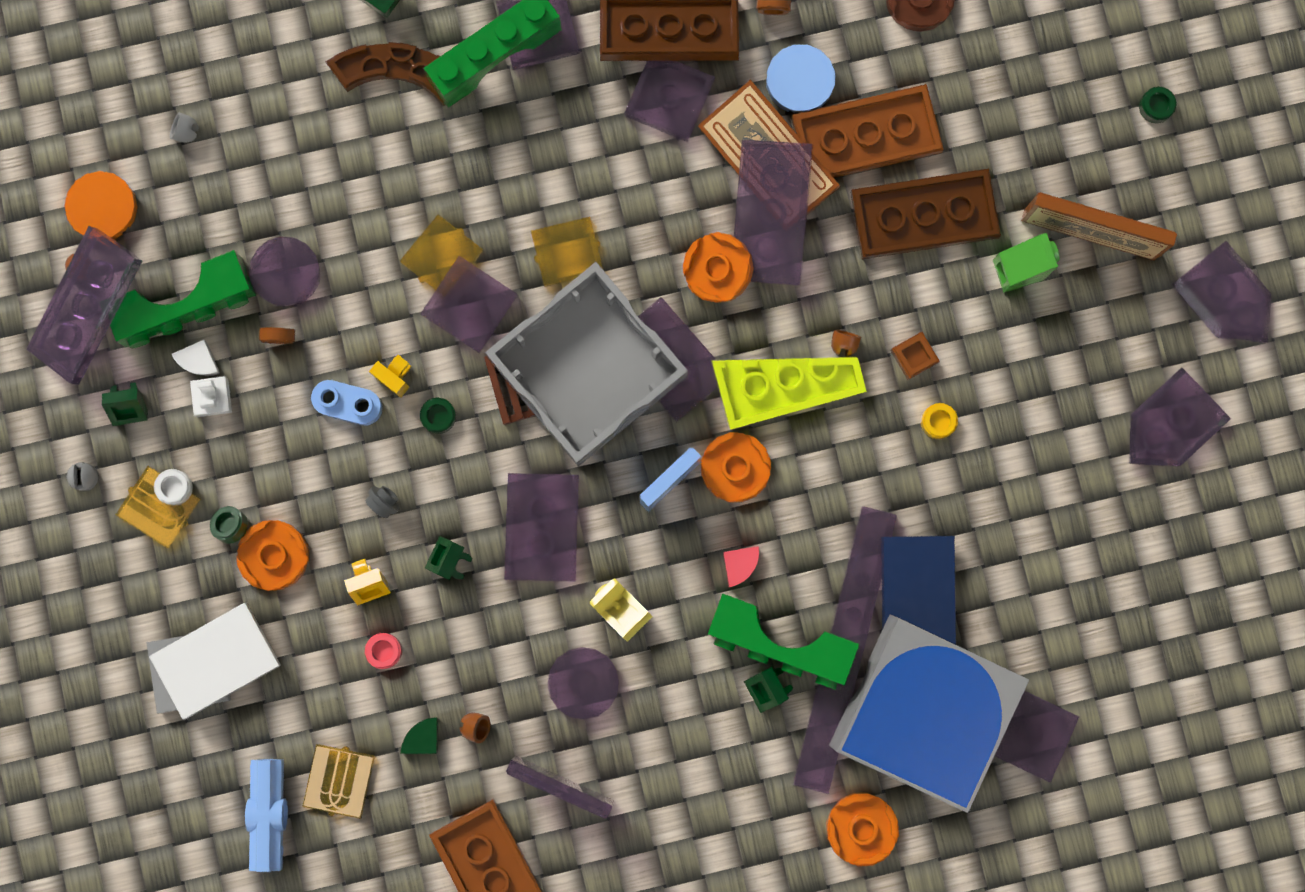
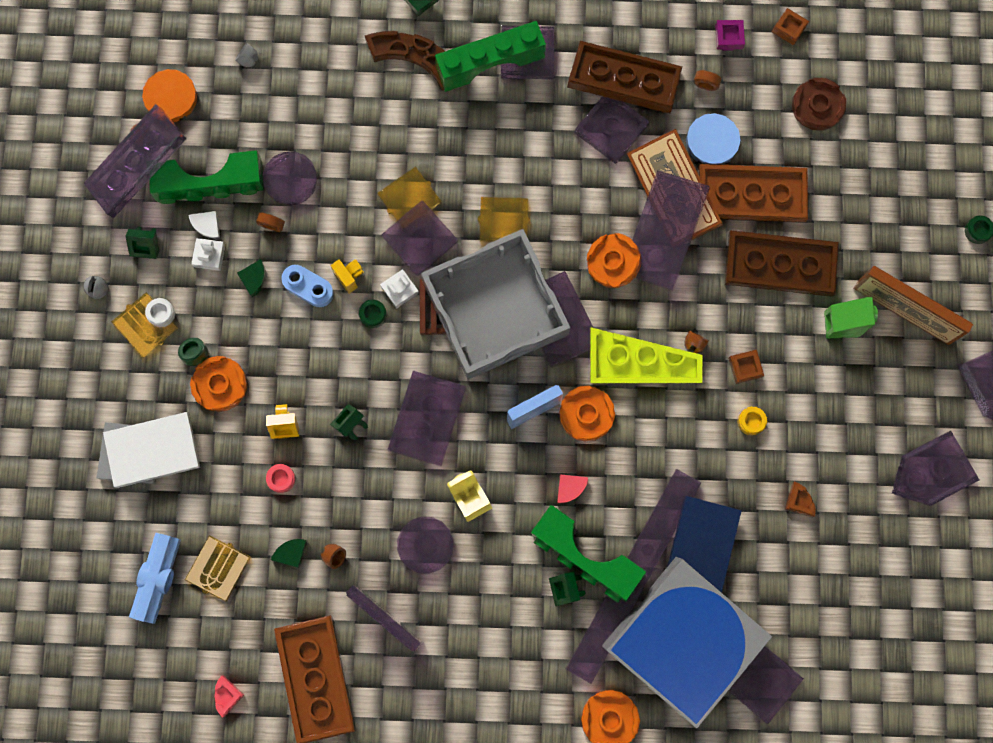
camera: 15 degrees right, 5 degrees down
dark grey plate [365,486,400,518] -> none
none -> dark green tile [237,259,266,298]
none -> white tile [380,269,419,309]
none -> dark orange tile [785,482,816,518]

